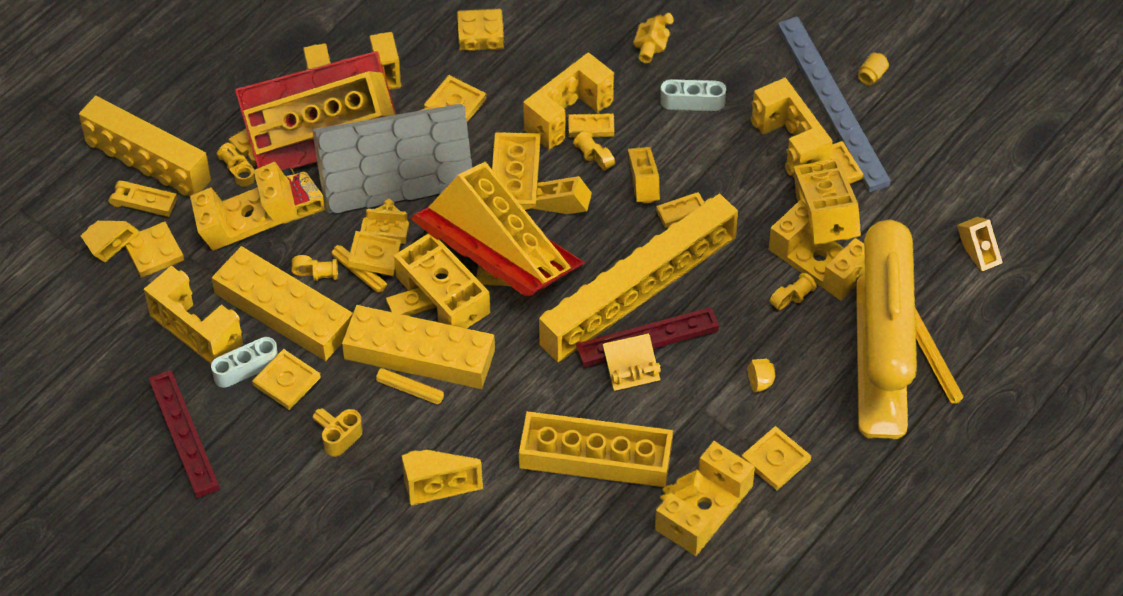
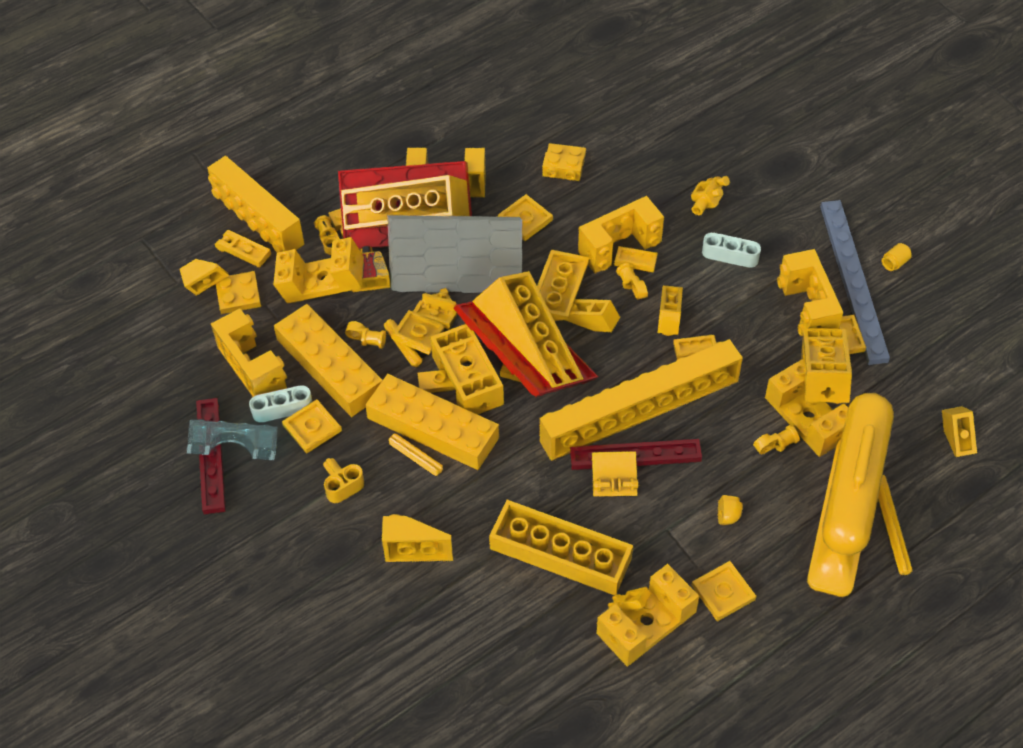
camera: 15 degrees right, 0 degrees up
none -> clear light blue arch [187,419,277,460]

